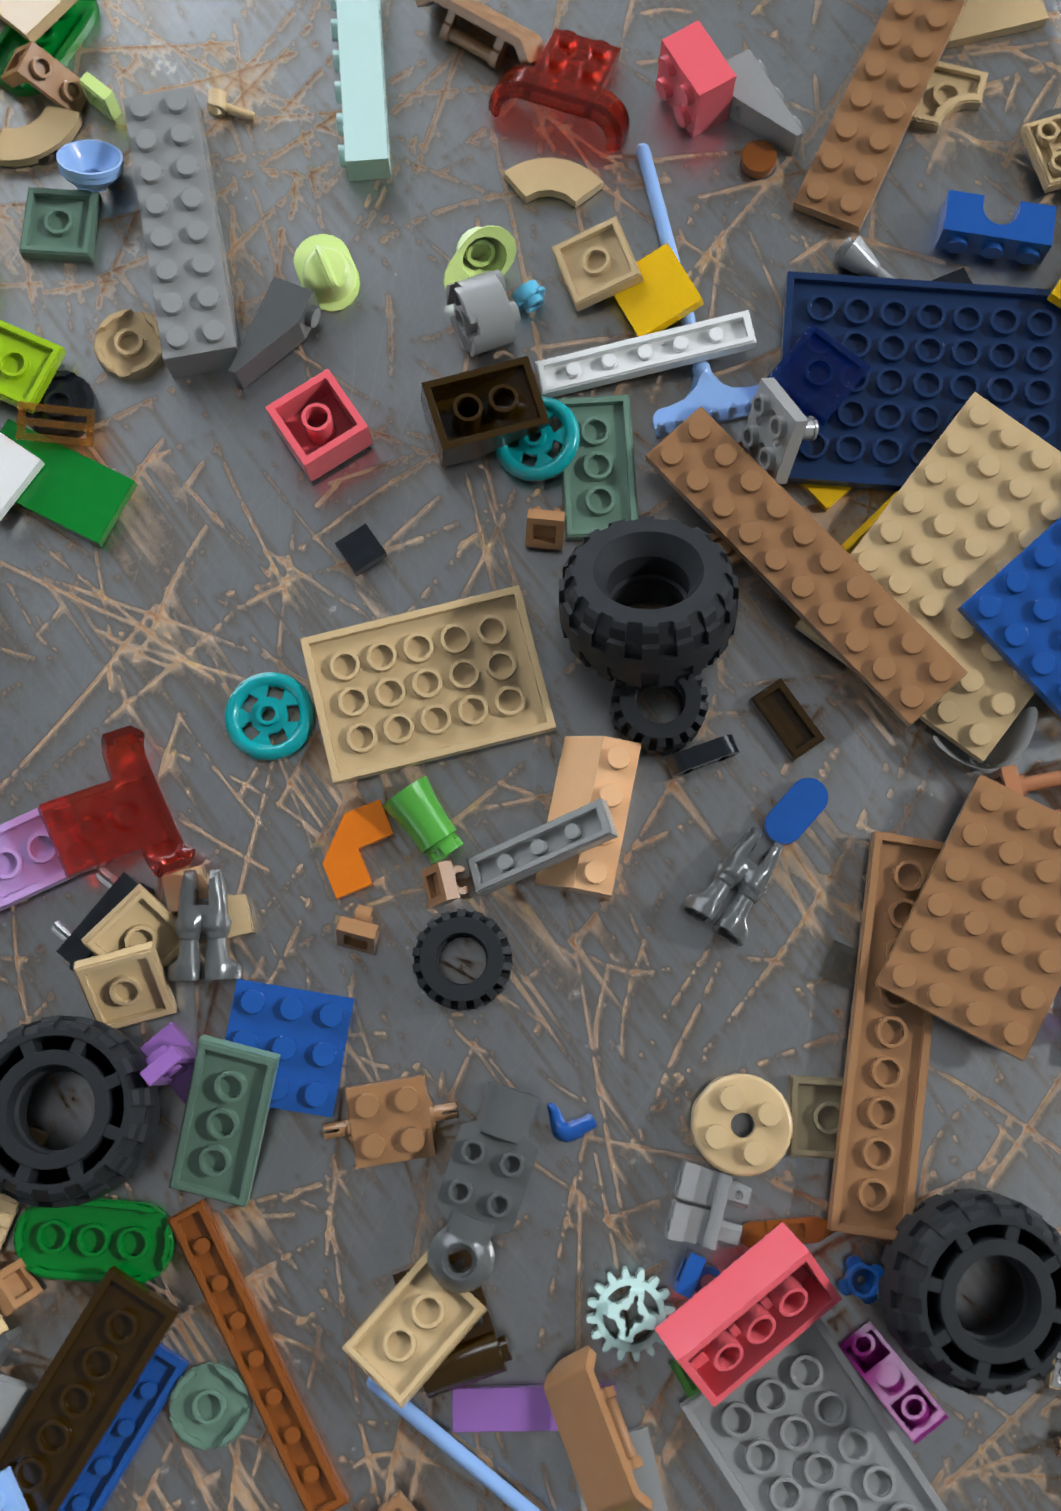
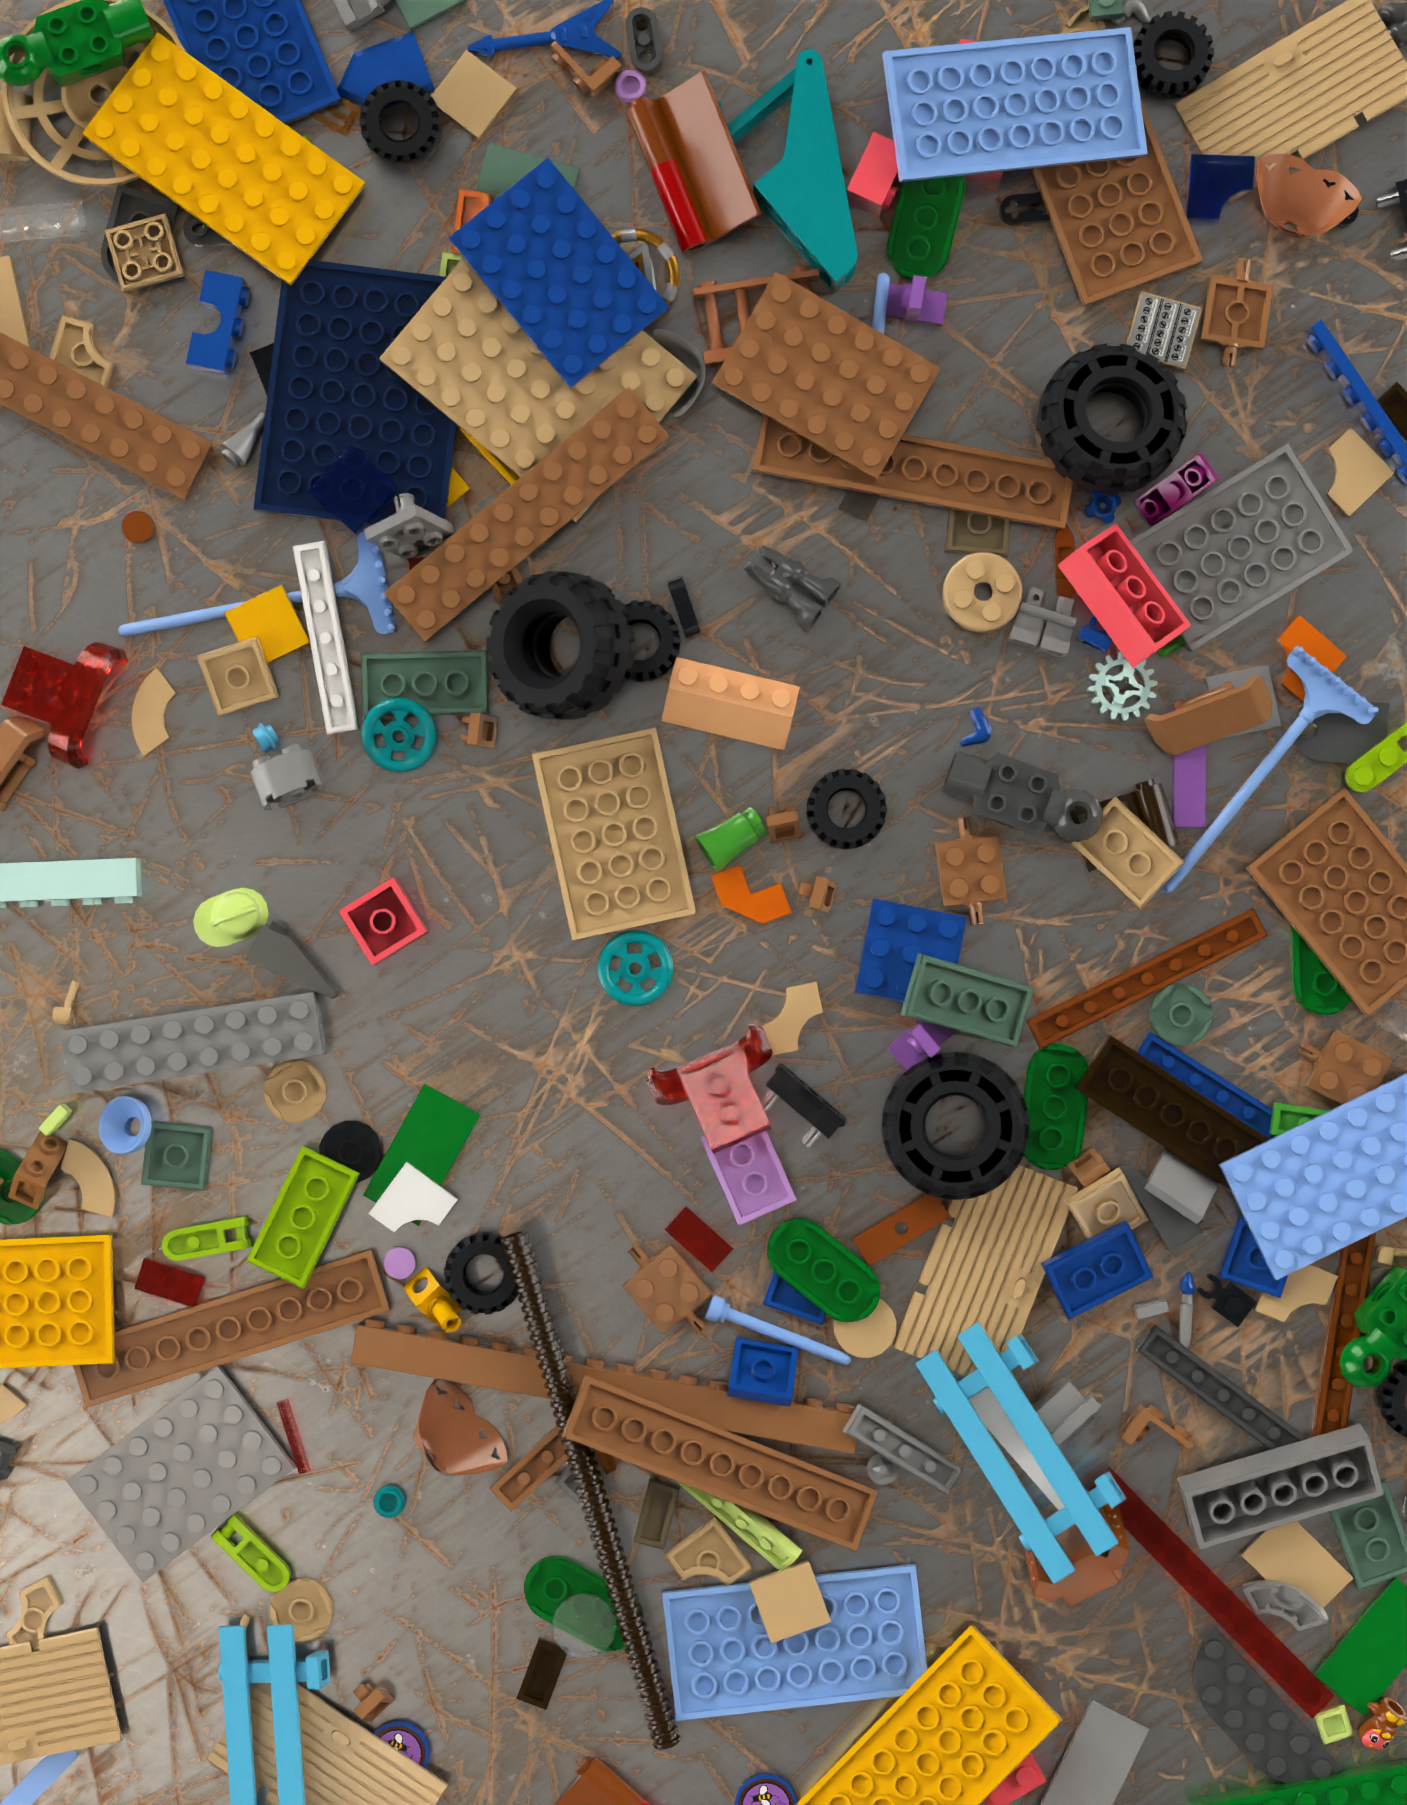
camera: 90 degrees left, 10 degrees up
clear orange tile [16,401,95,447] -> none
tan tile [73,941,177,1029] -> none
tan tile [81,883,180,969] -> none
dark grey piece [168,869,242,981] -> none
black tile [335,523,387,576] -> none
dark brown slope [421,356,550,468] -> none
yellowish green piece [444,225,517,291] -> none
light grey tile [466,798,618,897] -> none
coral brick [655,20,737,138] -> none
light grey slope [726,49,803,156] -> none
dark brown tile [748,678,825,762] -> none
blue tile [763,778,828,846] -> none

